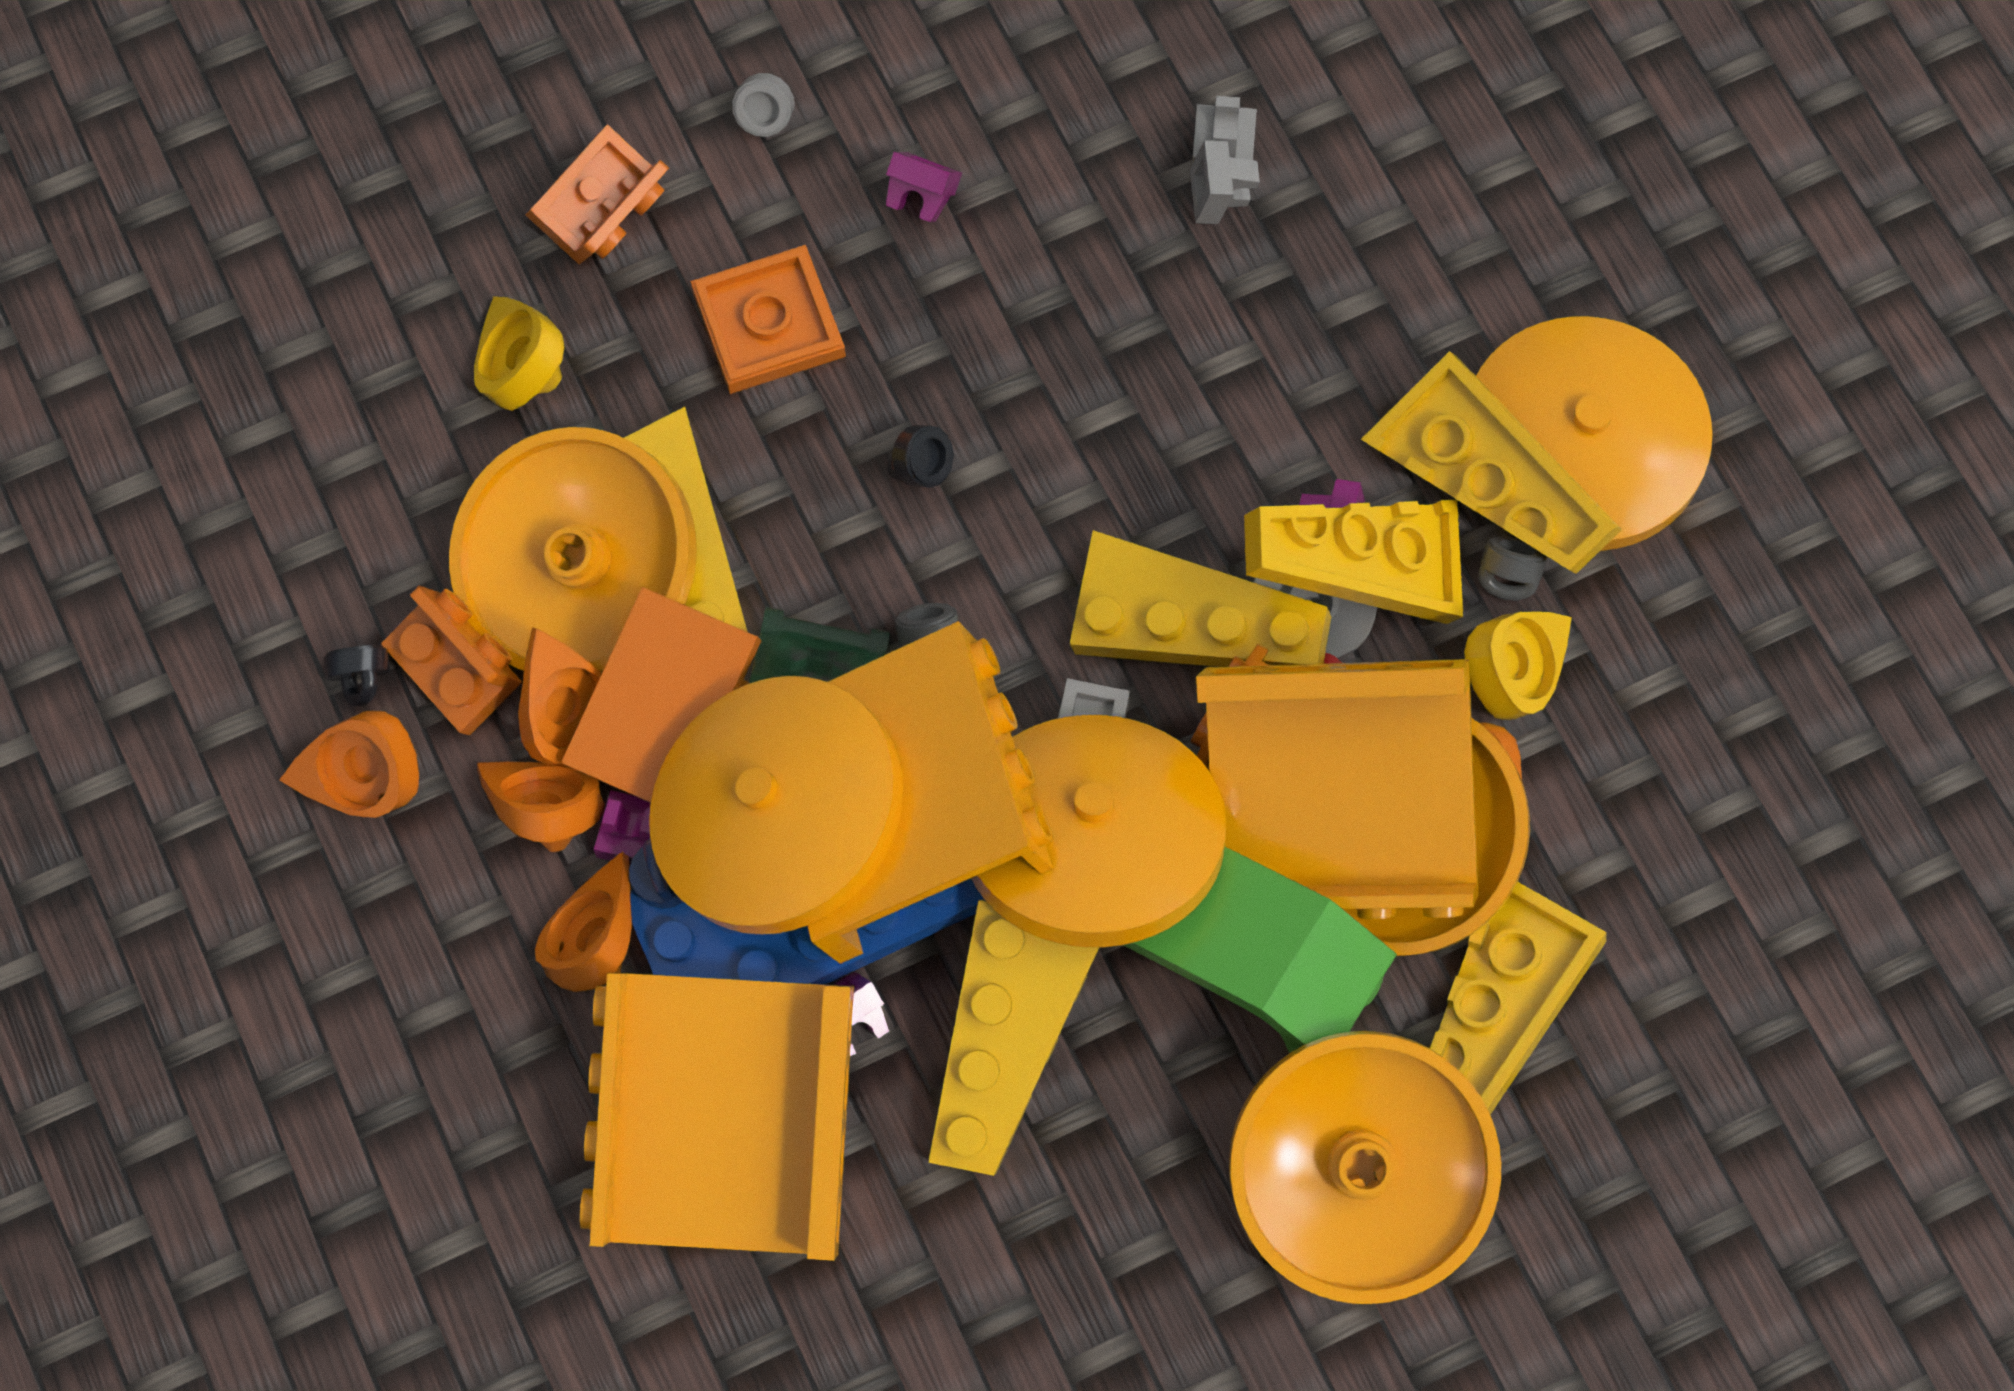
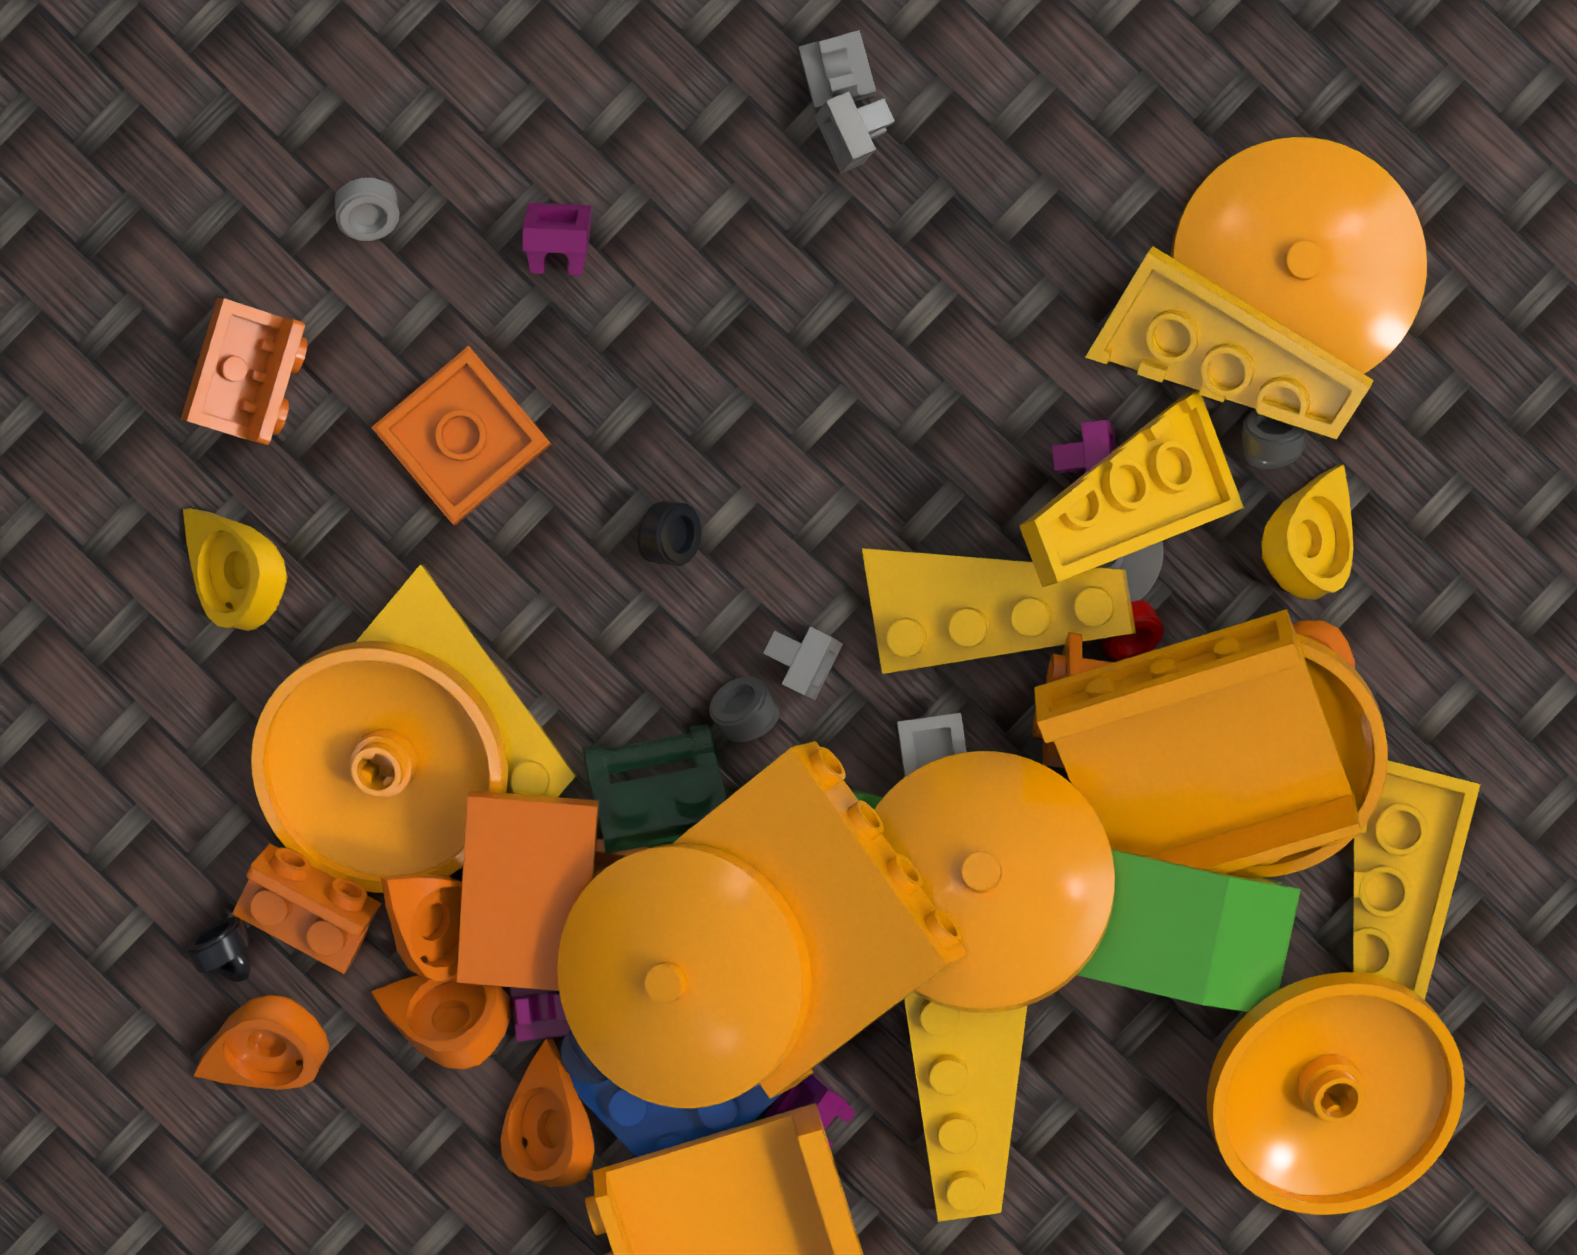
camera: 20 degrees left, 20 degrees up
none -> light grey tile [763,627,843,700]

